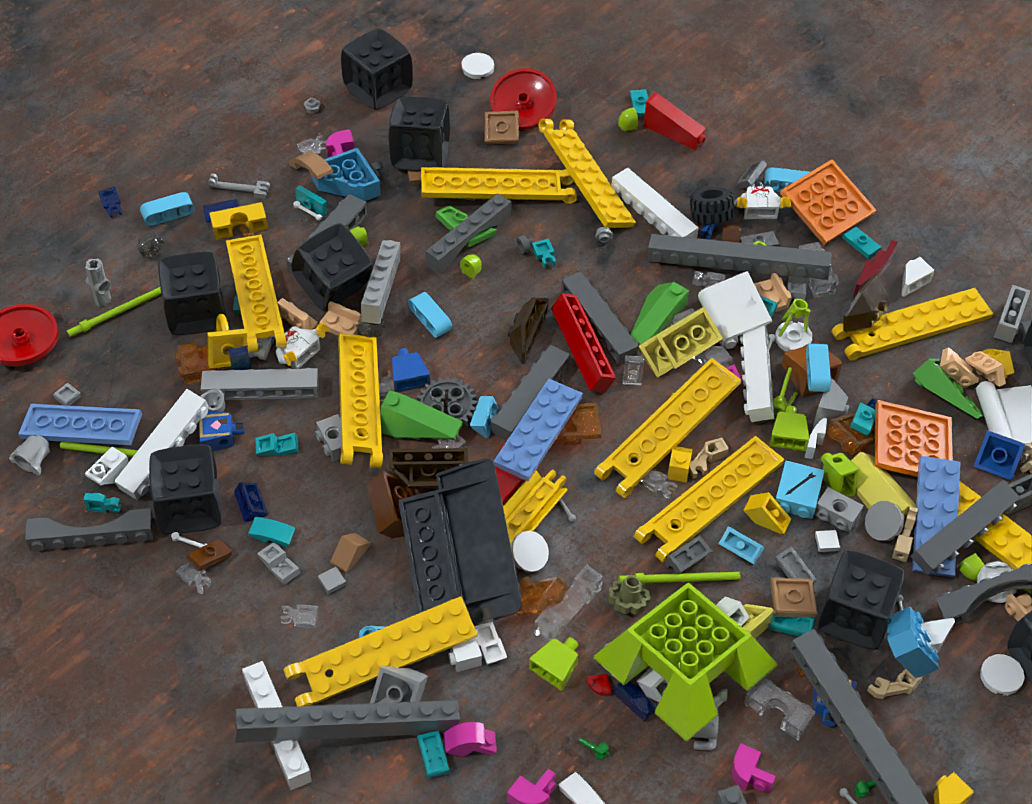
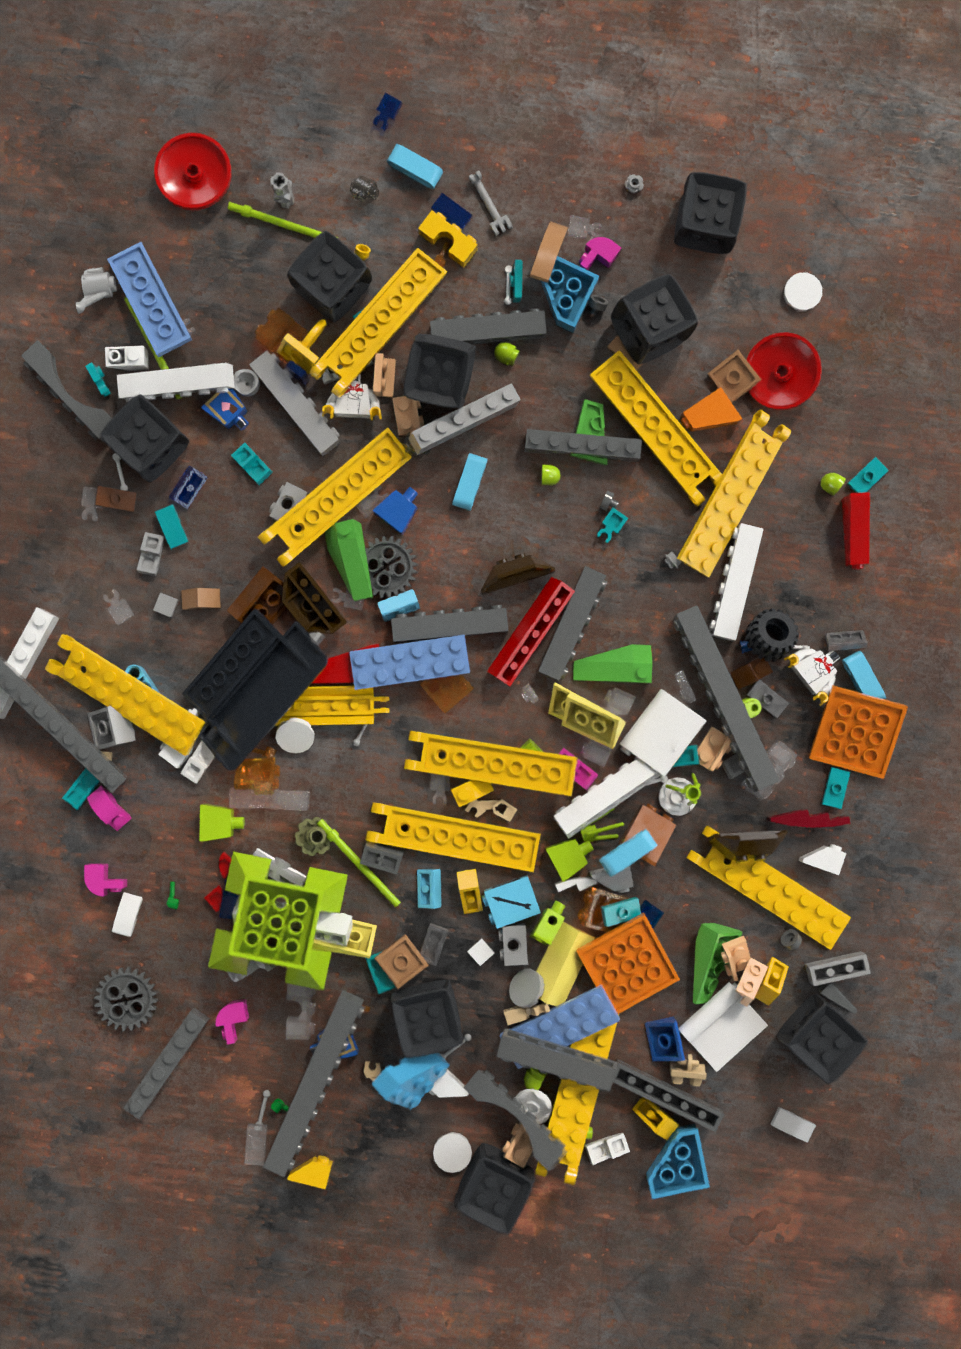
camera: 50 degrees right, 35 degrees up
light grey tile [53,383,82,406] -> none
none -> red tile [204,885,224,912]
none -> orange slope [681,387,742,432]
none -> dark grey tile [781,930,802,950]

